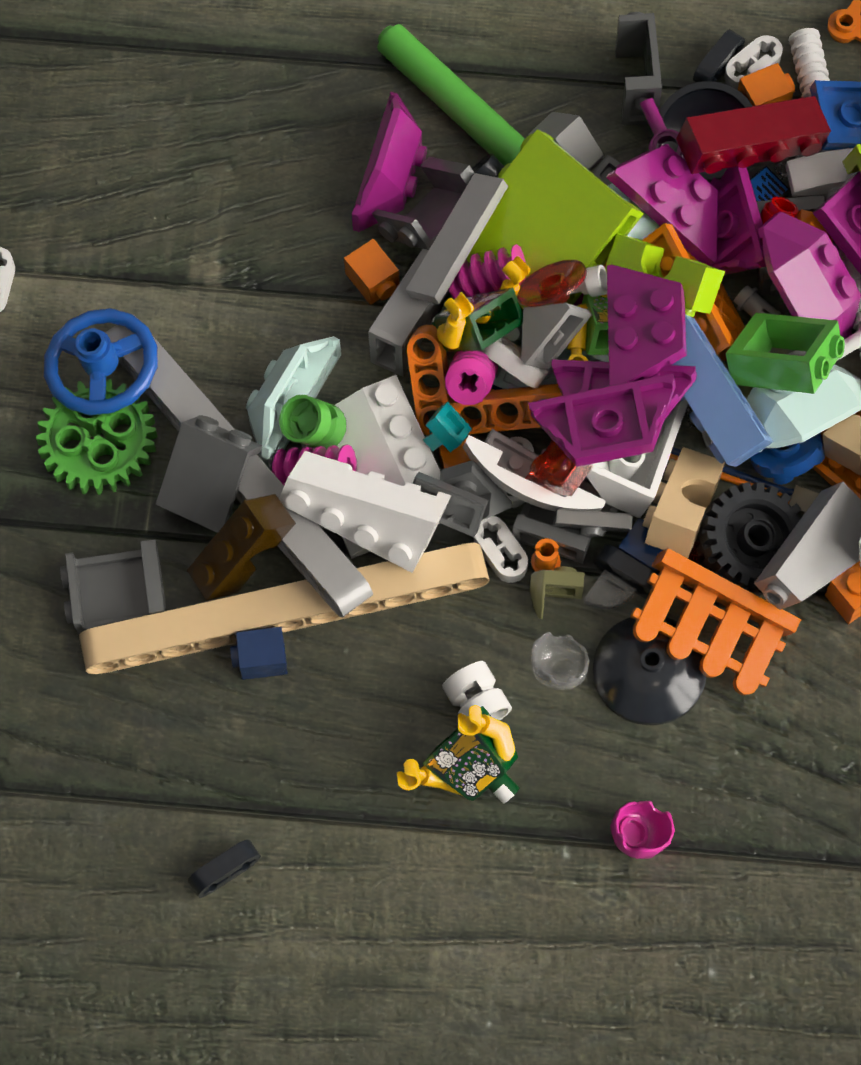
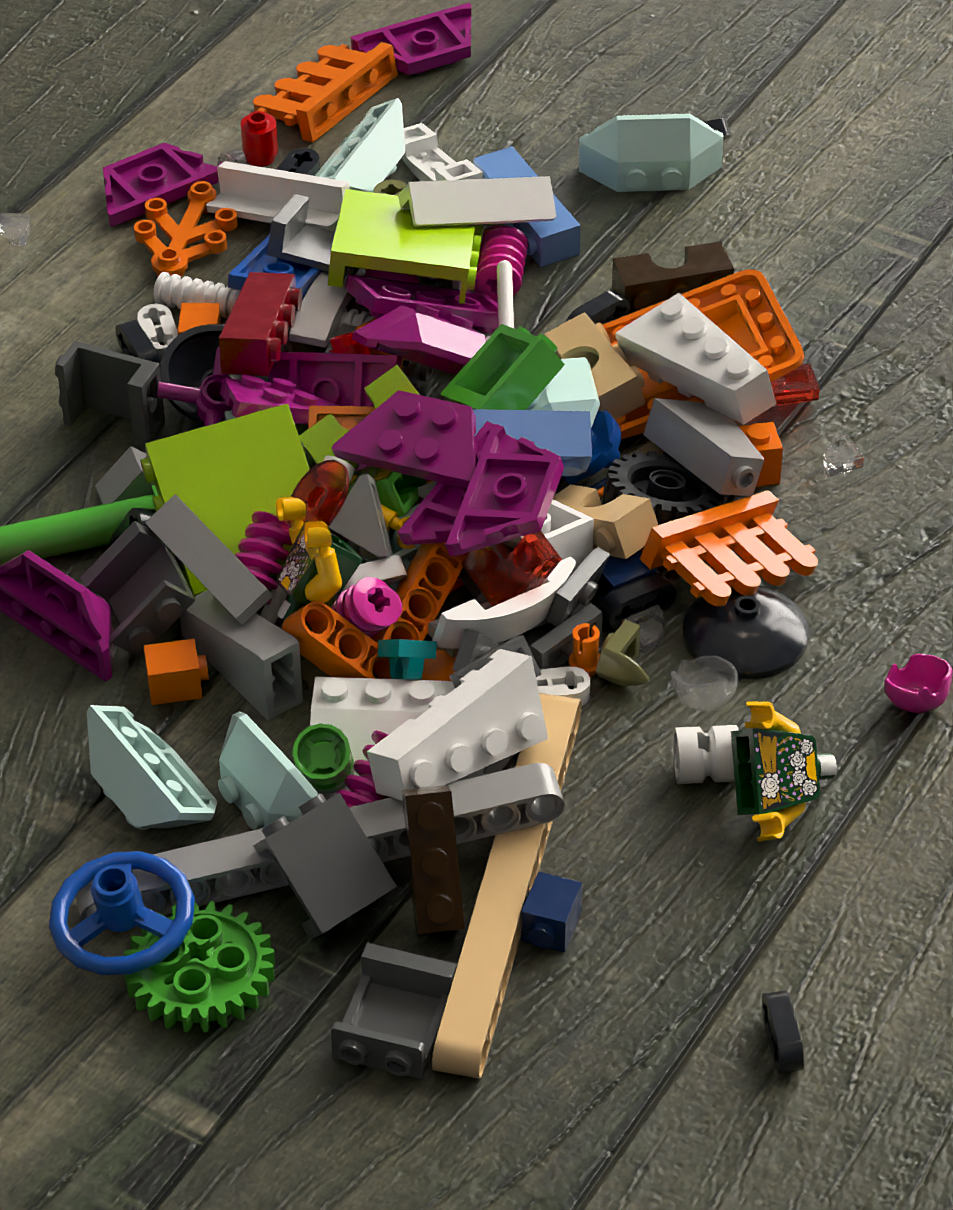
camera: 65 degrees left, 25 degrees down
none -> light aqua wedge [87,705,217,830]

